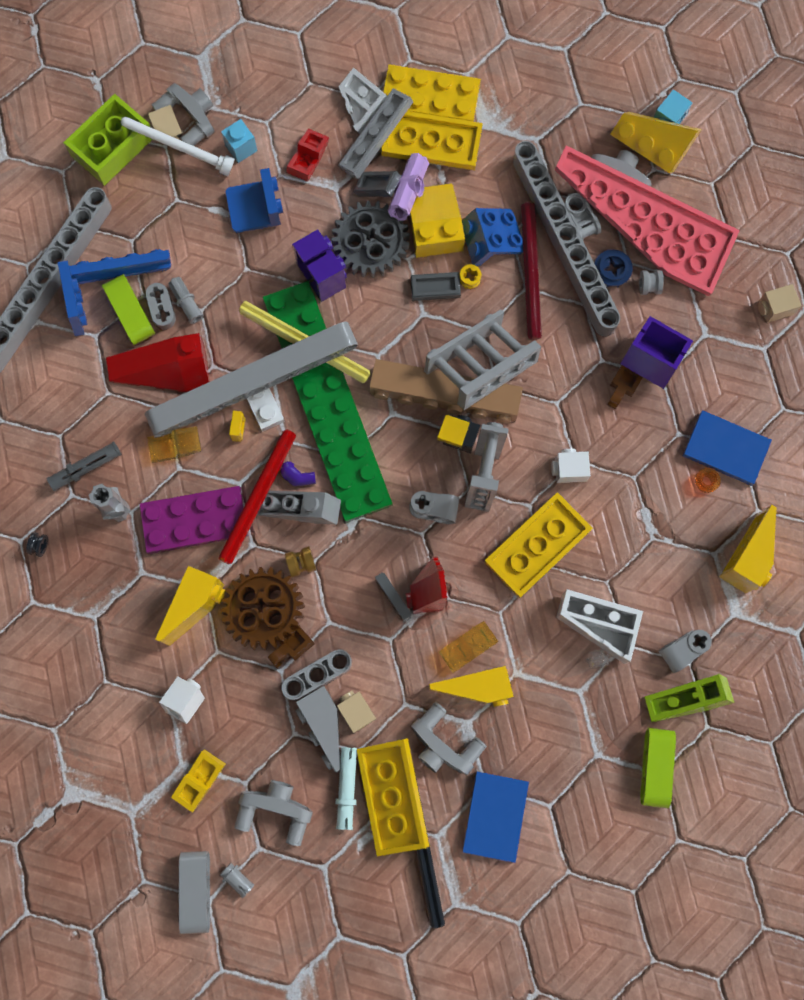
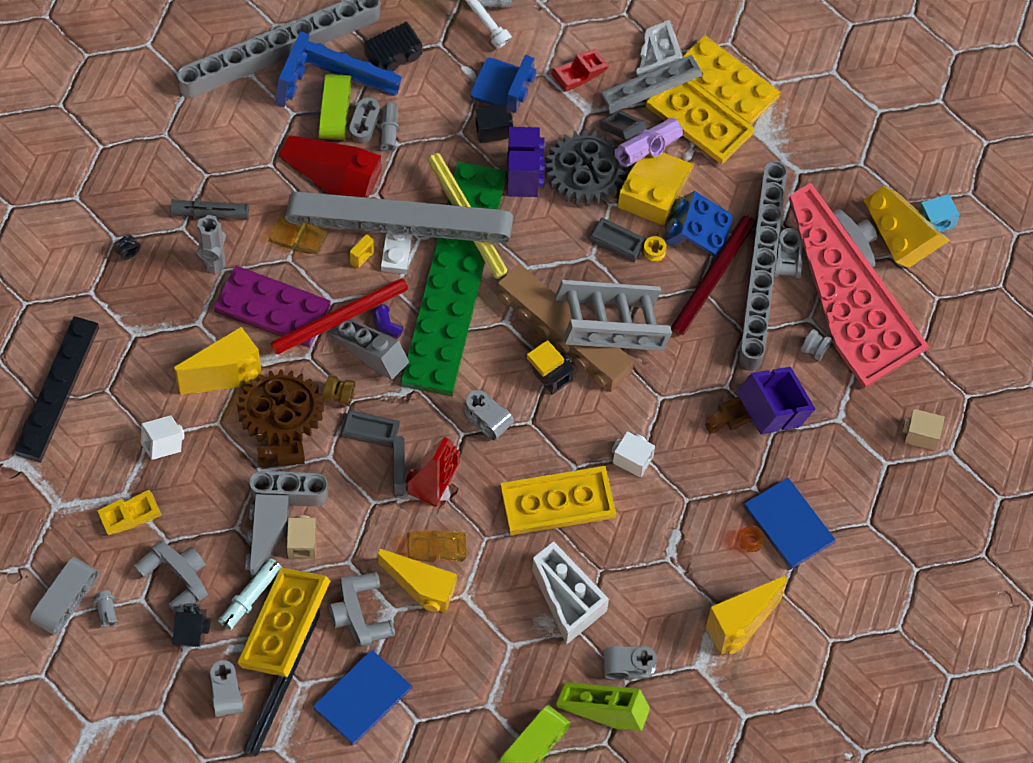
camera: 30 degrees right, 15 degrees down
medium azure brick [221,119,258,163] -> none
light grey fence [464,422,509,512] -> none
dark blue gear [594,249,633,288] -> none
none -> black plate [15,316,99,463]
none -> black brick [172,603,211,647]
none -> light grey piece [210,660,244,717]
none -> dark grey tile [342,410,400,448]
none -> black brick [364,21,422,71]
none -> black brick [475,104,513,143]

